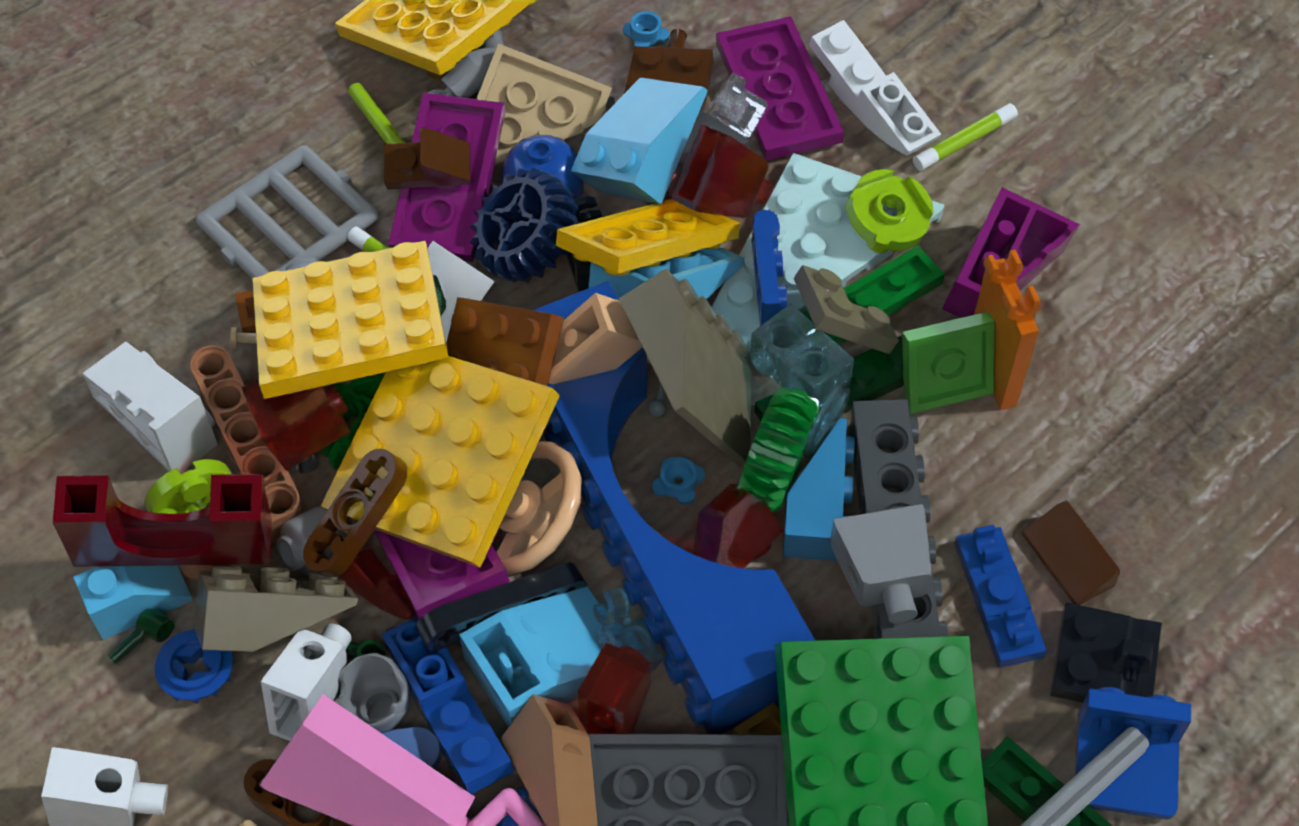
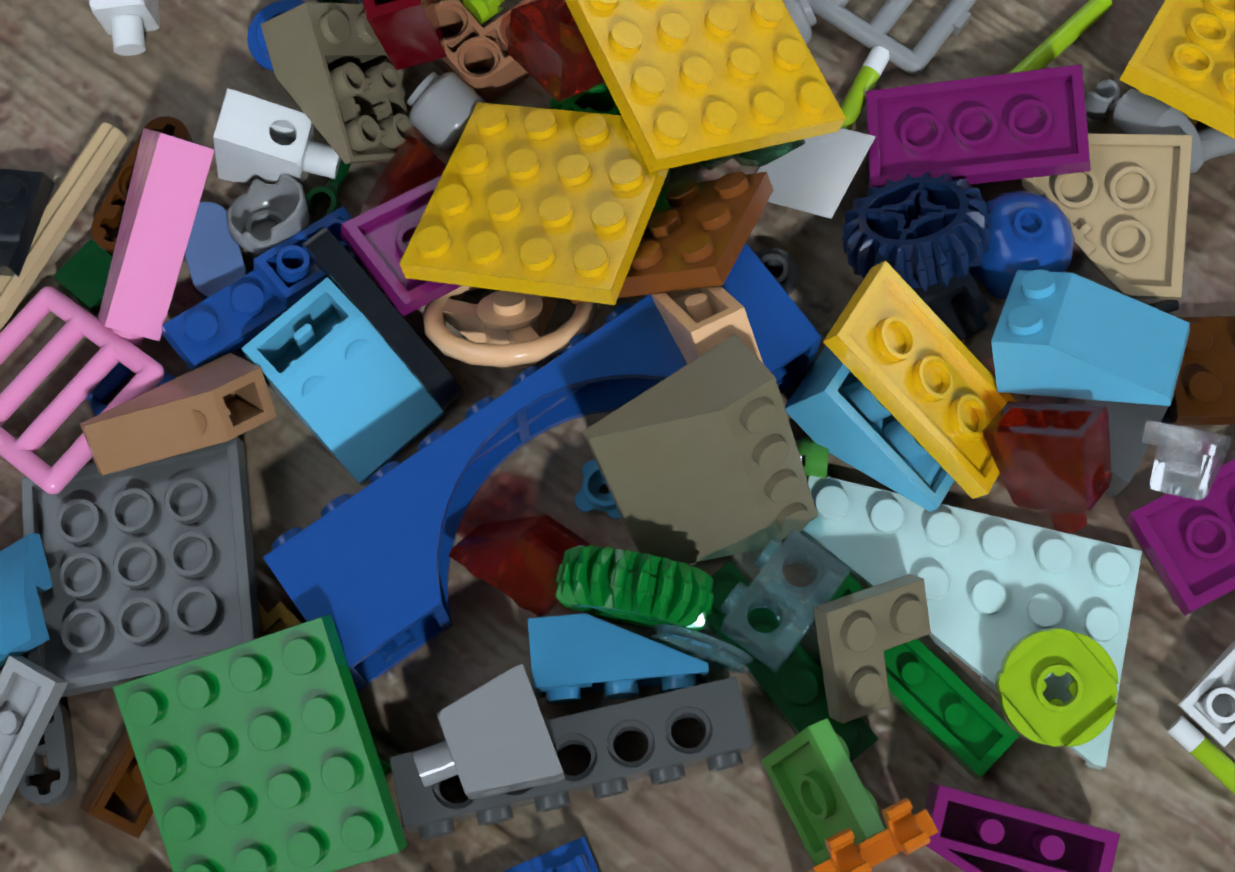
camera: 80 degrees right, 15 degrees up
reddish brown beam [303,449,407,577] -> none
reddish brown slope [384,128,471,190] -> none
clear red slope [578,642,651,734] -> none
clear light blue plate [593,588,663,677] -> none
blue hinge [751,209,787,330] -> none

